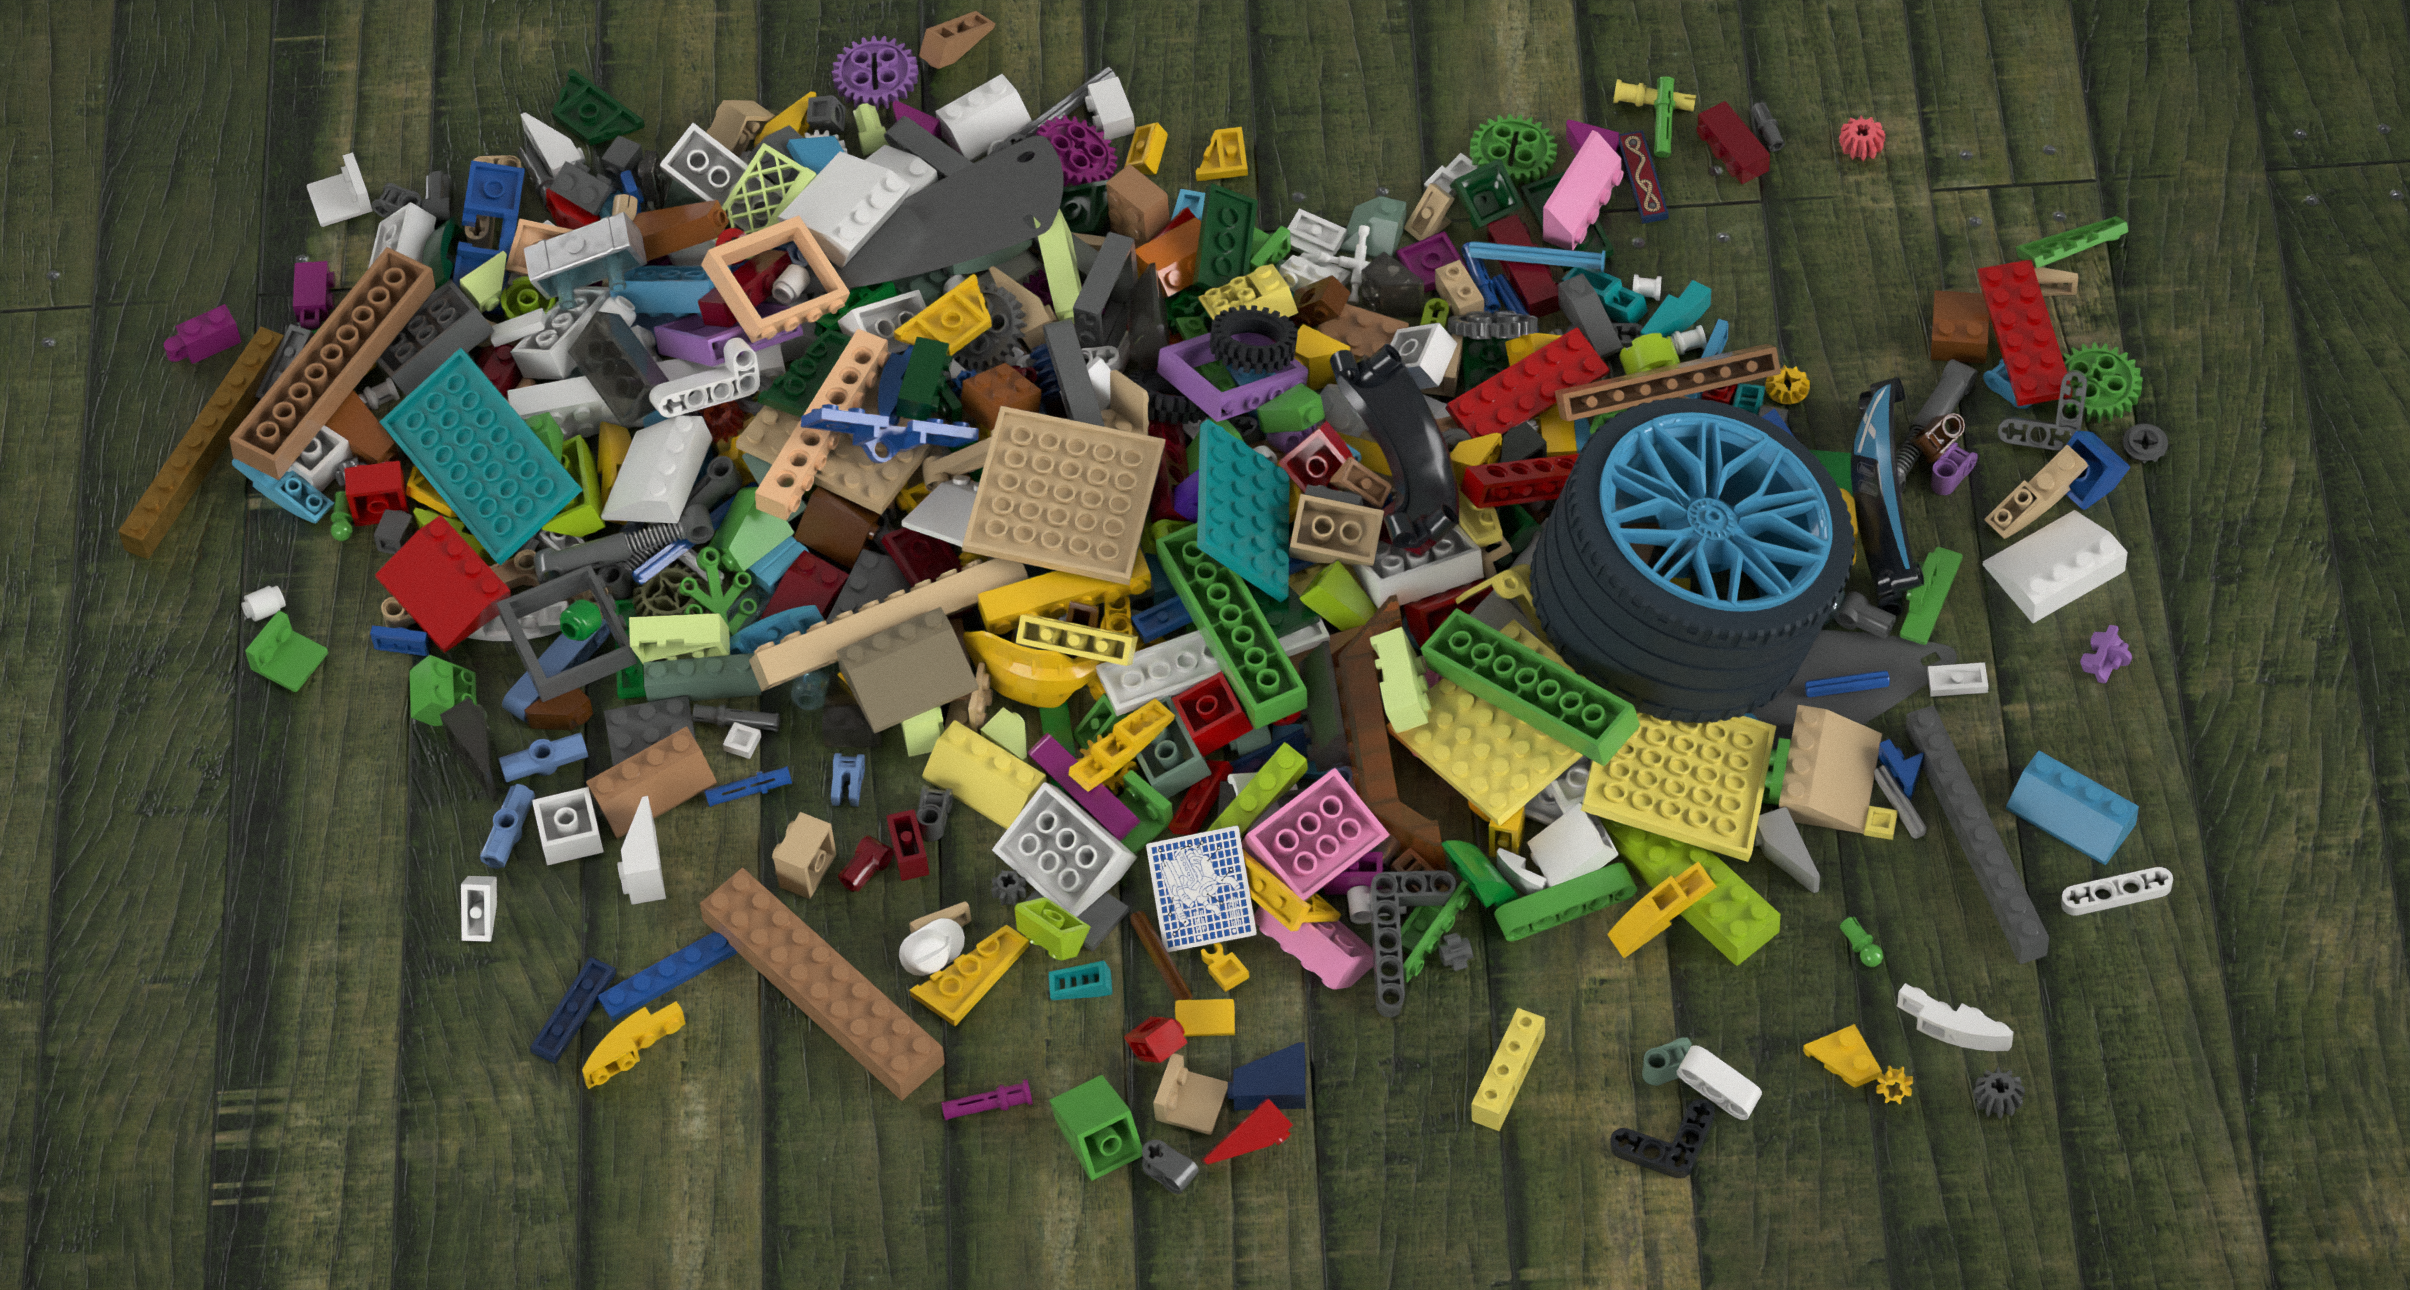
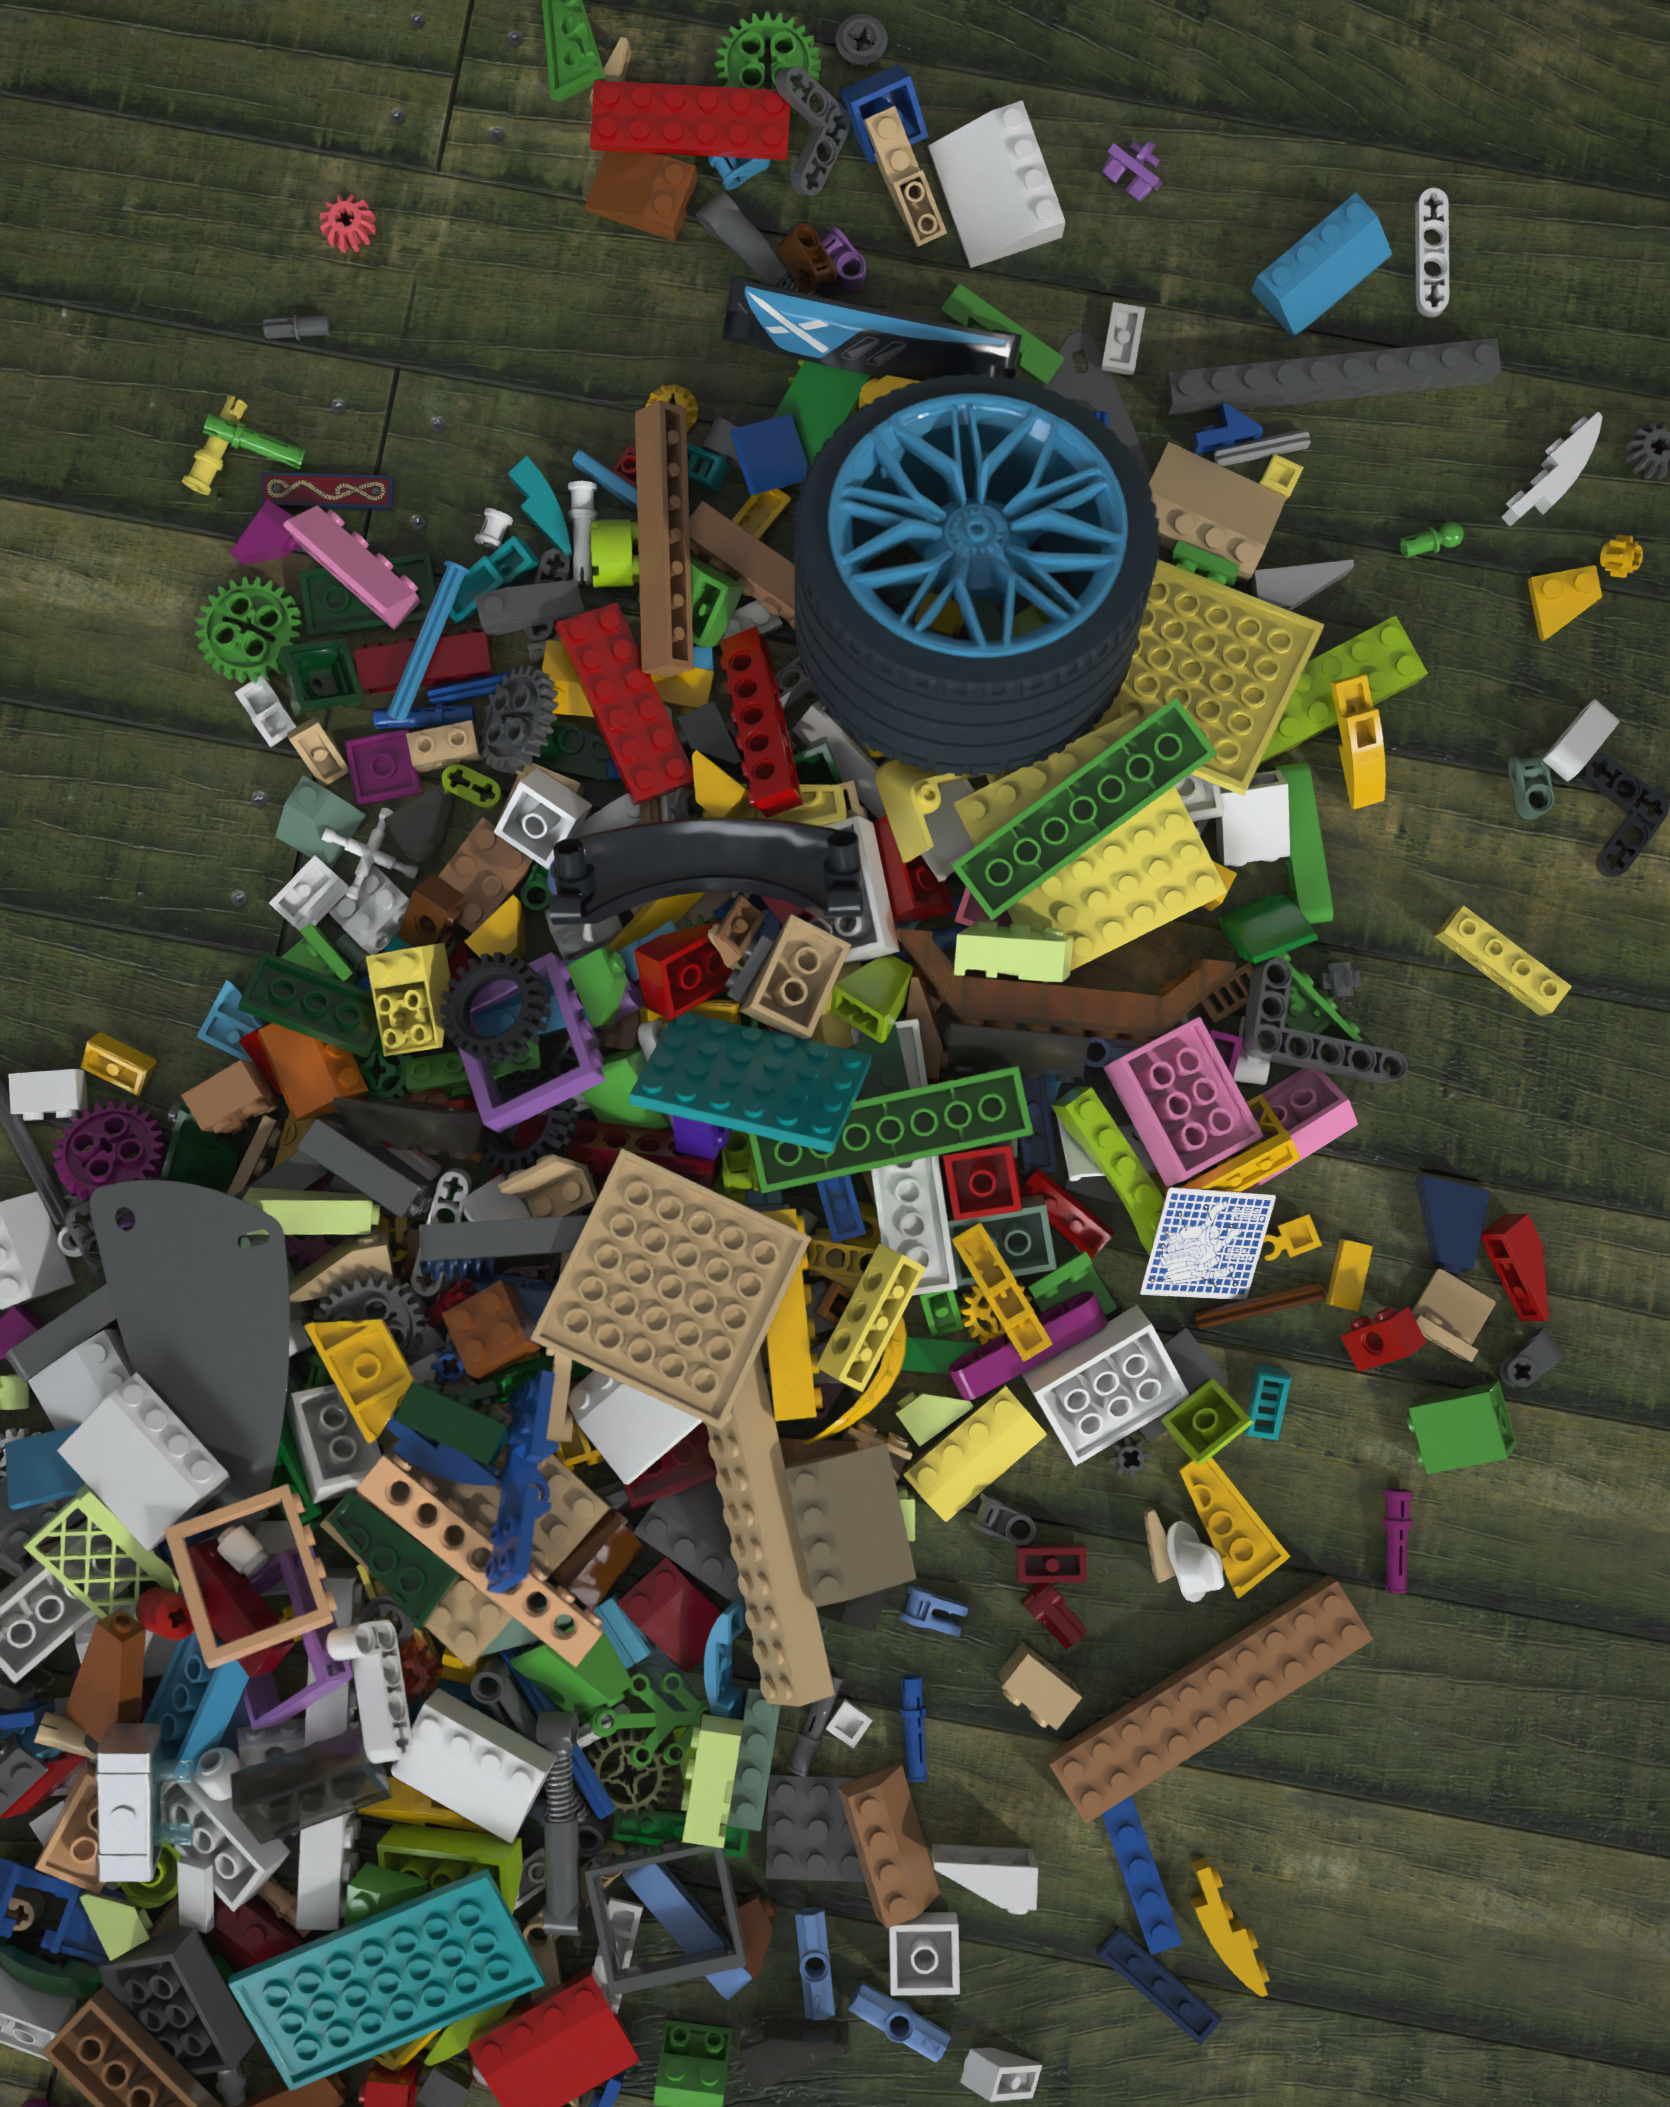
camera: 80 degrees left, 30 degrees up
green head [559,599,602,641] -> none
yellow wing [1196,127,1248,181] -> none
white slope [1497,848,1547,895] -> none
dark red brick [1696,101,1770,184] -> none

